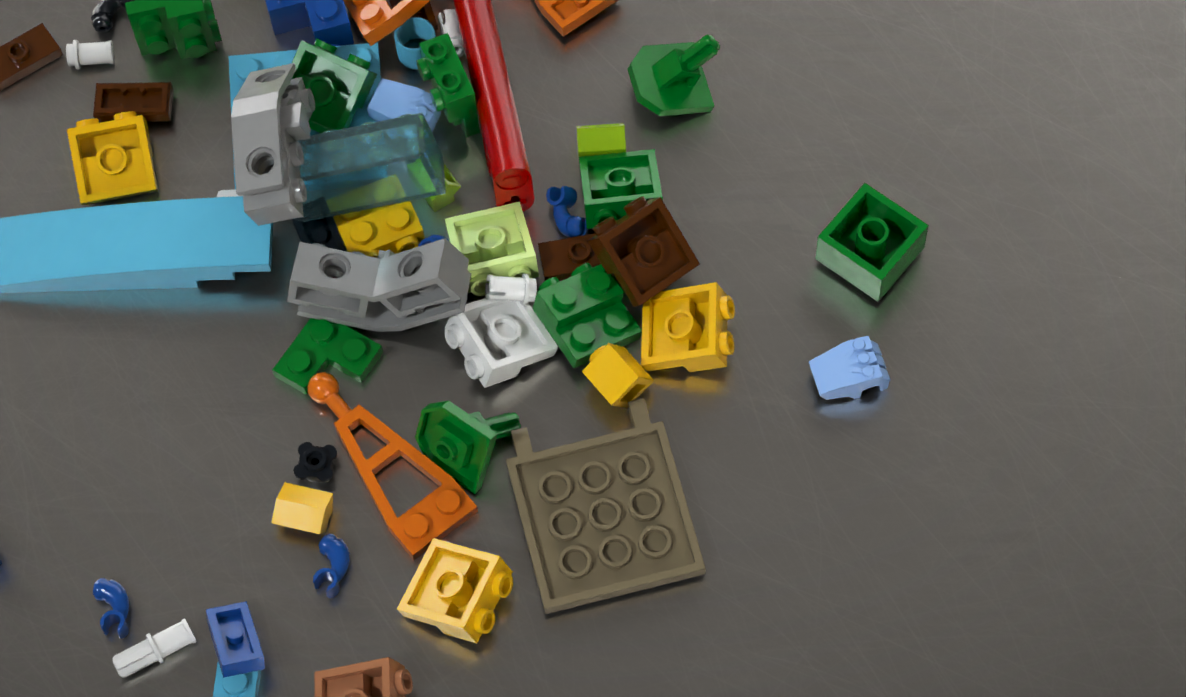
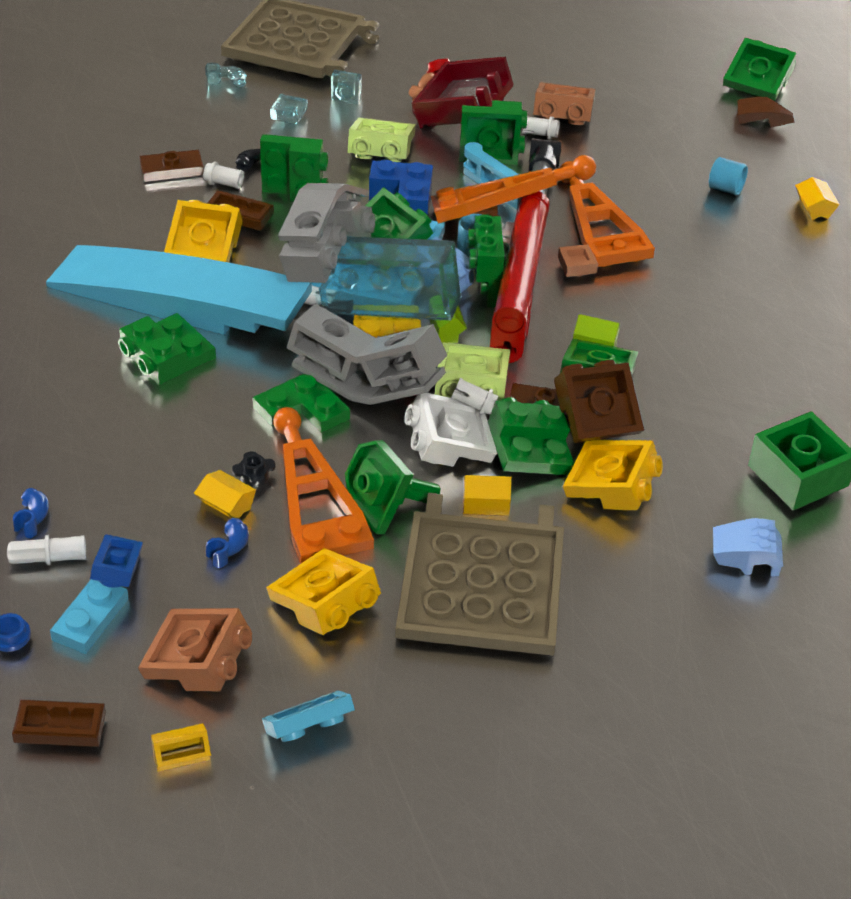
camera: 15 degrees right, 20 degrees down
blue arm [546,186,588,238] -> none
yellow brick [582,343,654,409] -> none
green piece [627,35,720,116] -> none
none -> green plate [118,313,216,385]
none -> yellow piece [463,475,511,516]
none -> nougat plate [558,244,598,277]

